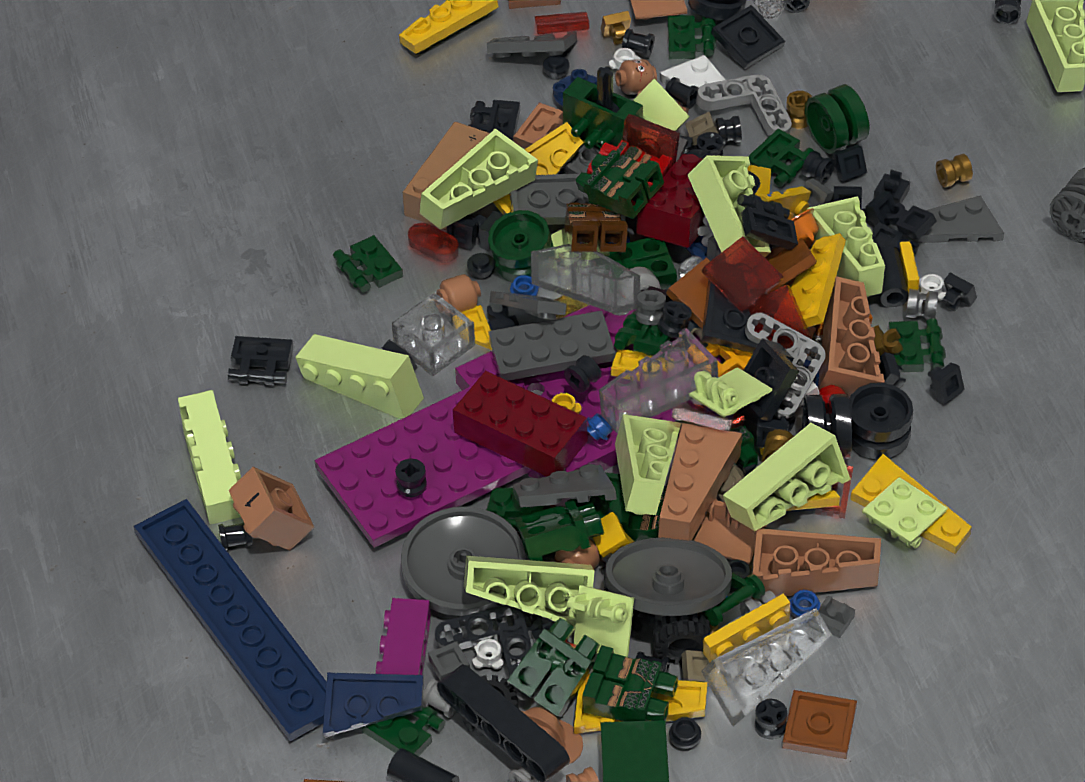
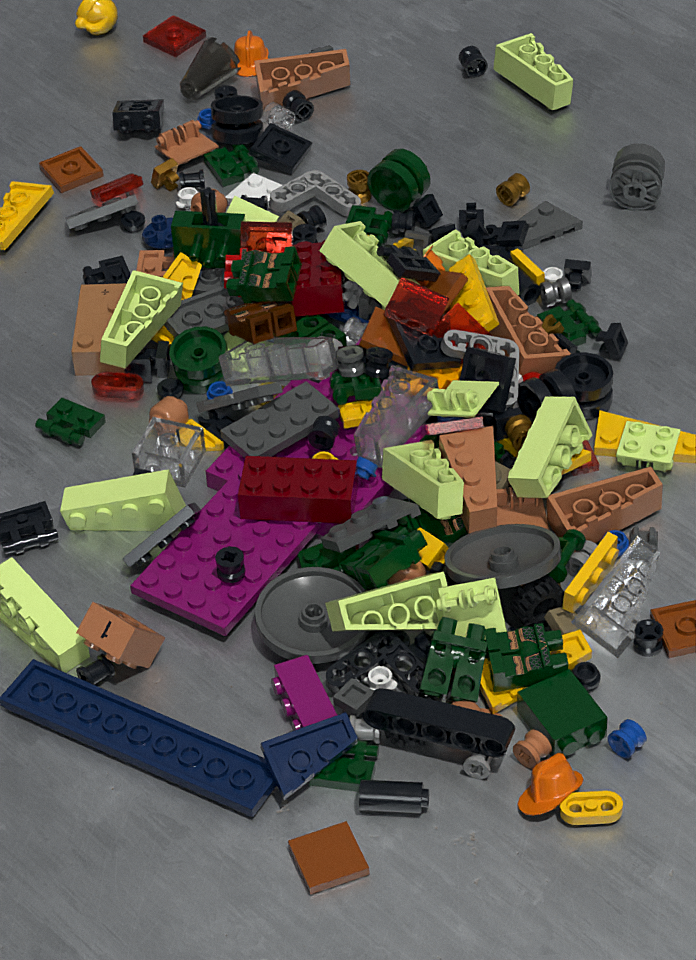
camera: 25 degrees left, 5 degrees down
none -> wing [122,502,201,567]

